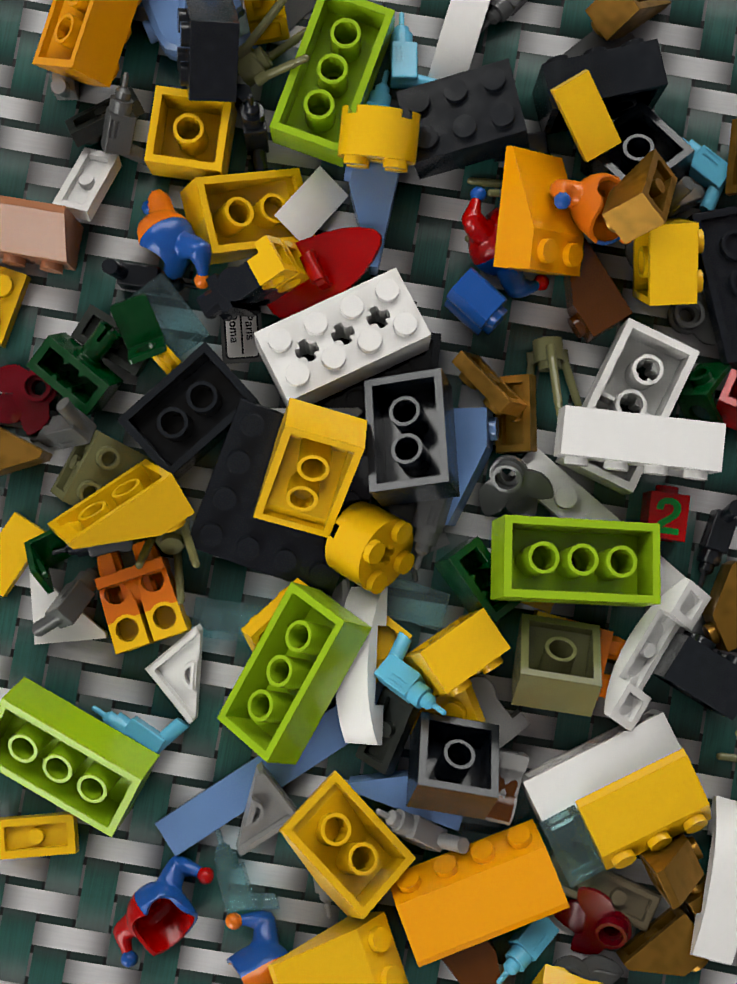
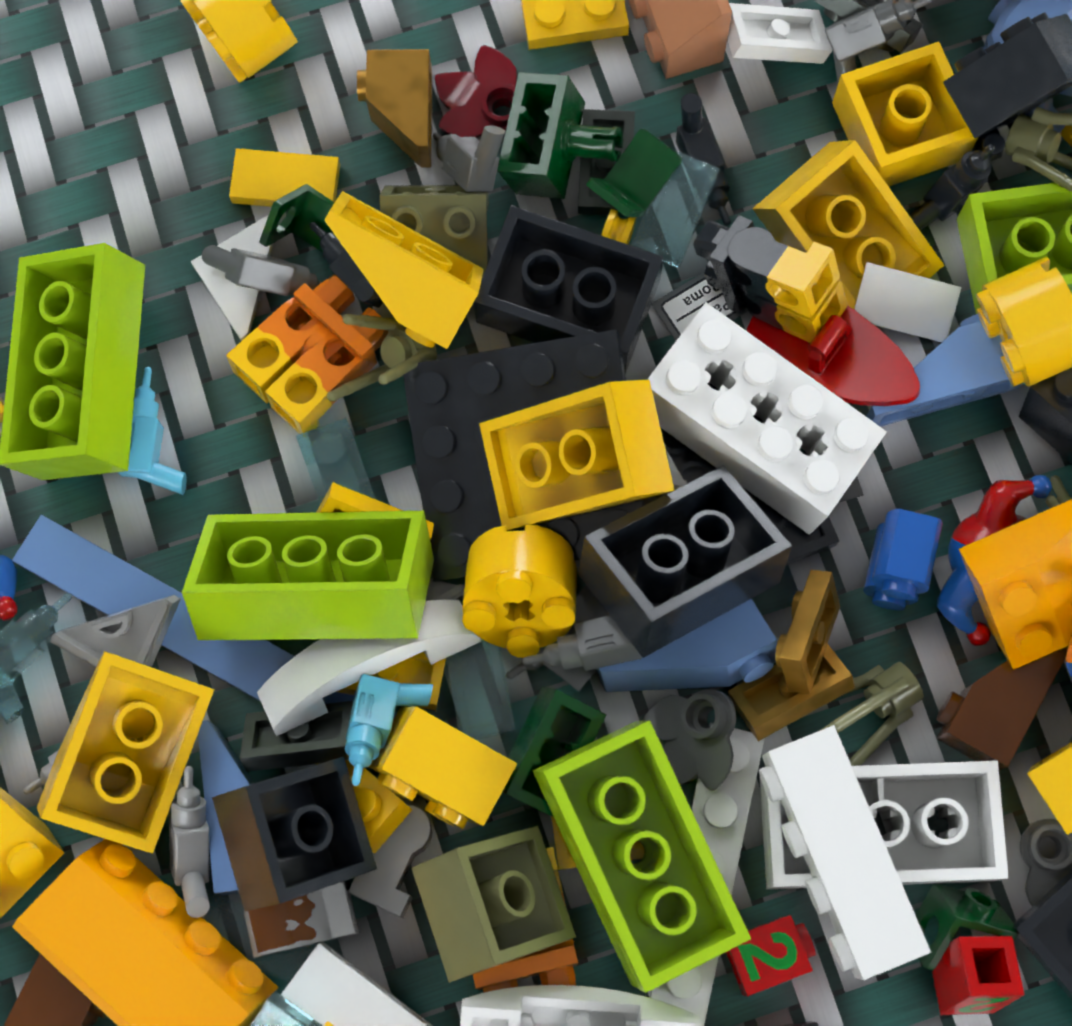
camera: 65 degrees right, 10 degrees down
blue piece [137,189,211,289] -> none
white tile [145,624,204,724] -> none

